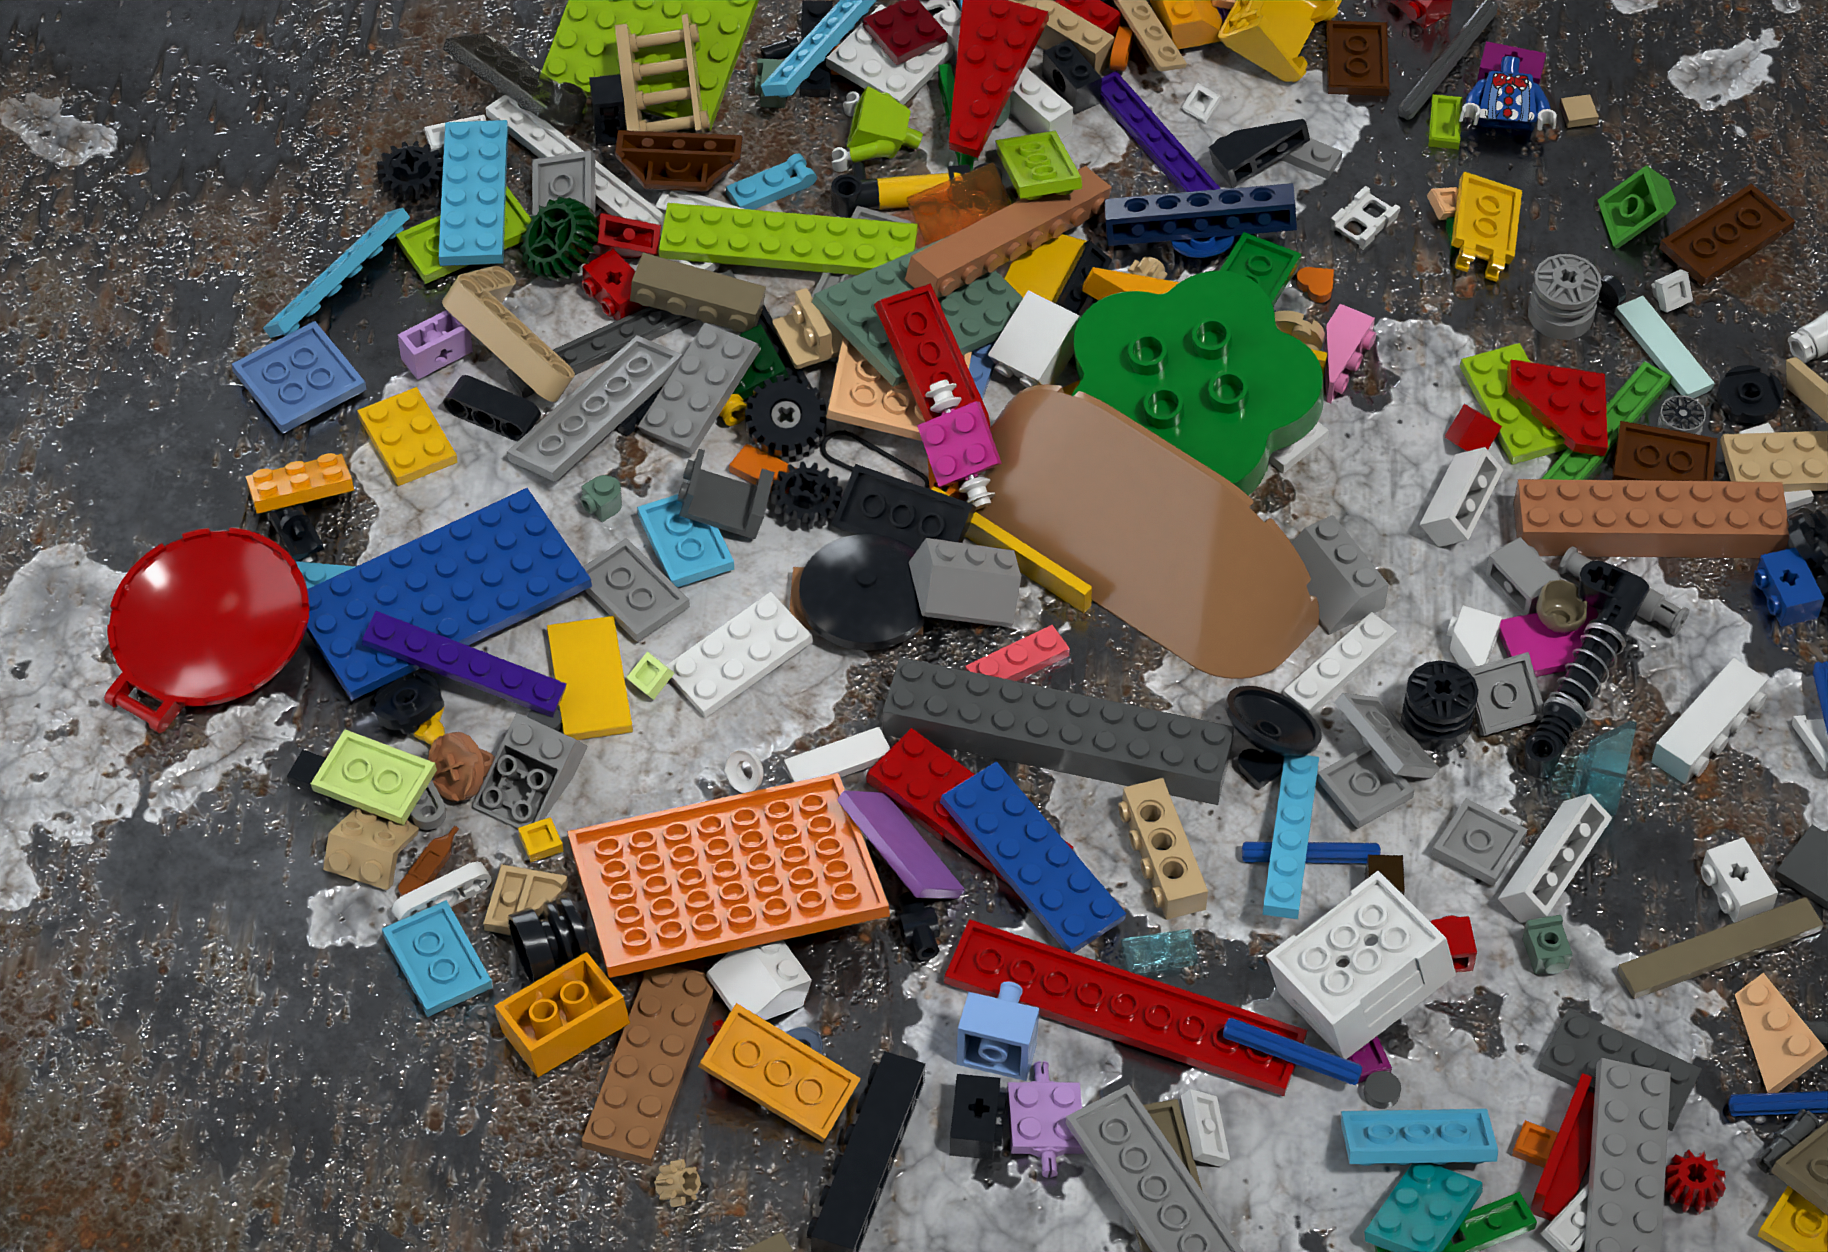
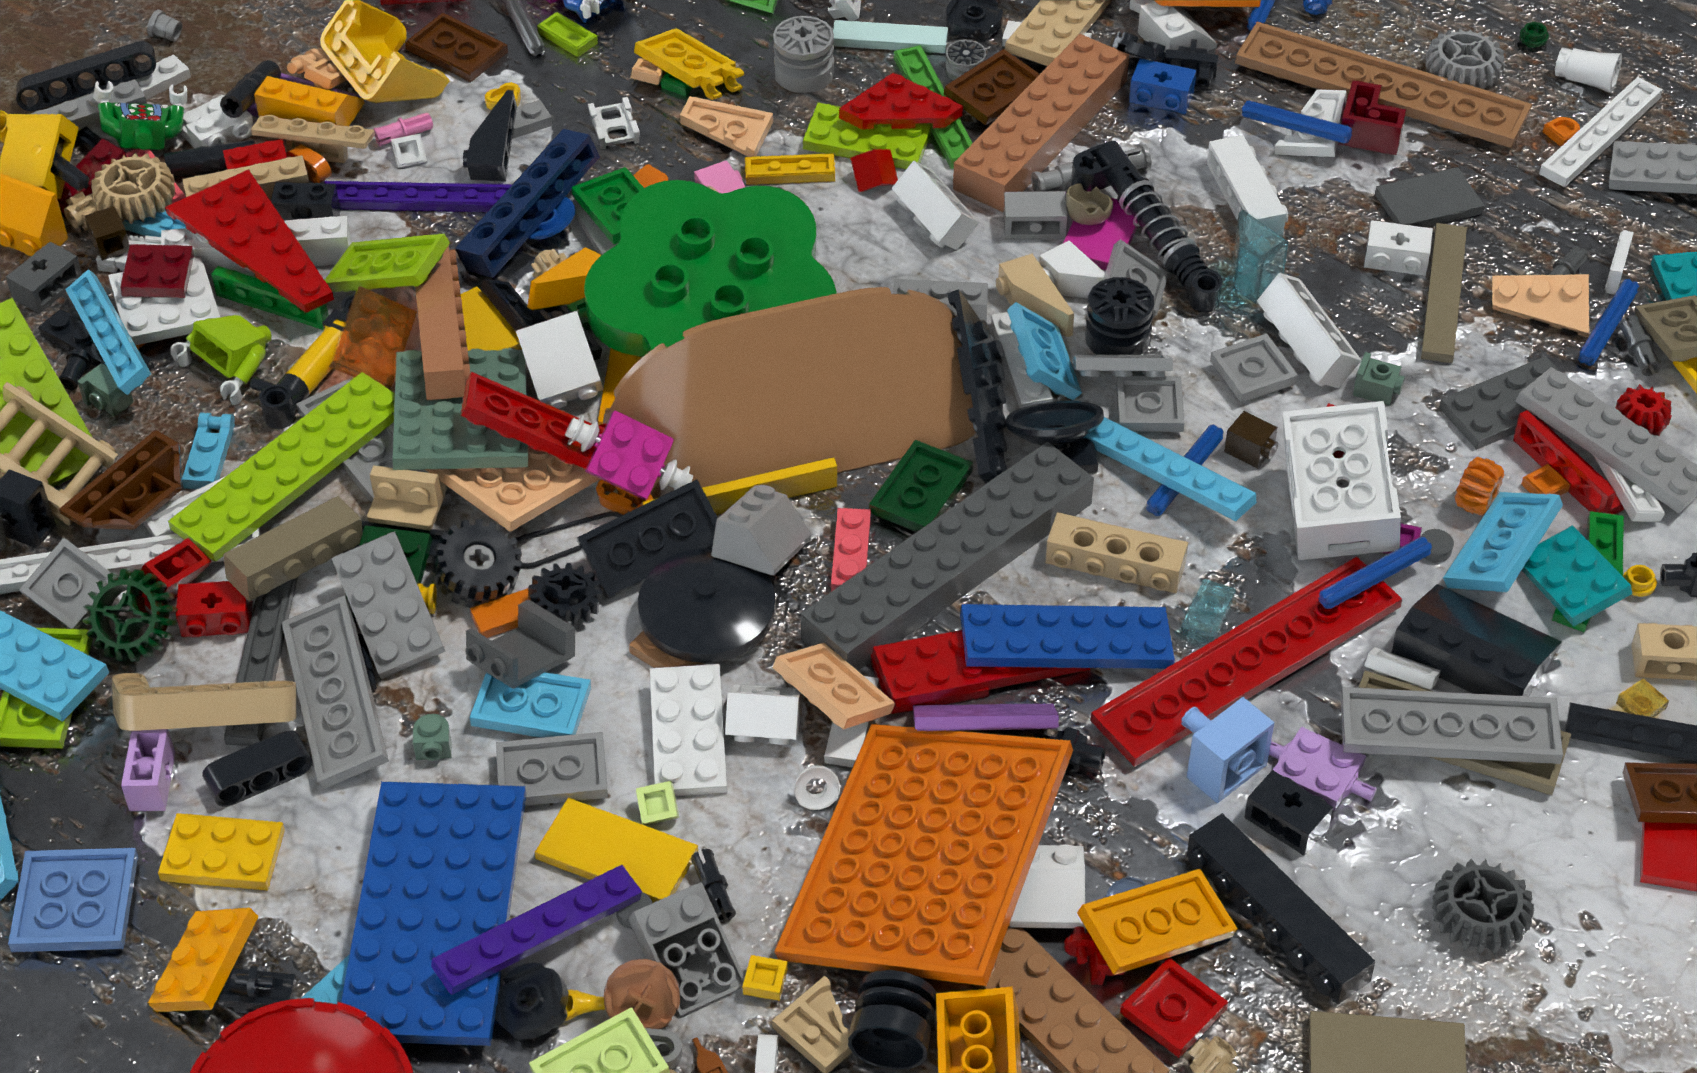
camera: 55 degrees left, 5 degrees down
none -> bright pink axle [373,113,433,147]
none -> yellow tile [485,82,521,110]
none -> light nougat wing [680,96,773,157]
none -> black pin [691,849,736,923]
none -> white slope [725,684,804,745]
none -> yellow tile [745,154,835,185]
none -> light nougat plate [772,643,895,729]
none -> dark green plate [869,439,973,532]
none -> black wing [947,289,1007,484]
none -> tan slope [995,253,1074,337]
none -> medium azure plate [1007,302,1082,400]
none -> red plate [1120,958,1228,1058]
none -> black slope [1391,584,1562,697]
none -> orange gear [1455,457,1504,516]

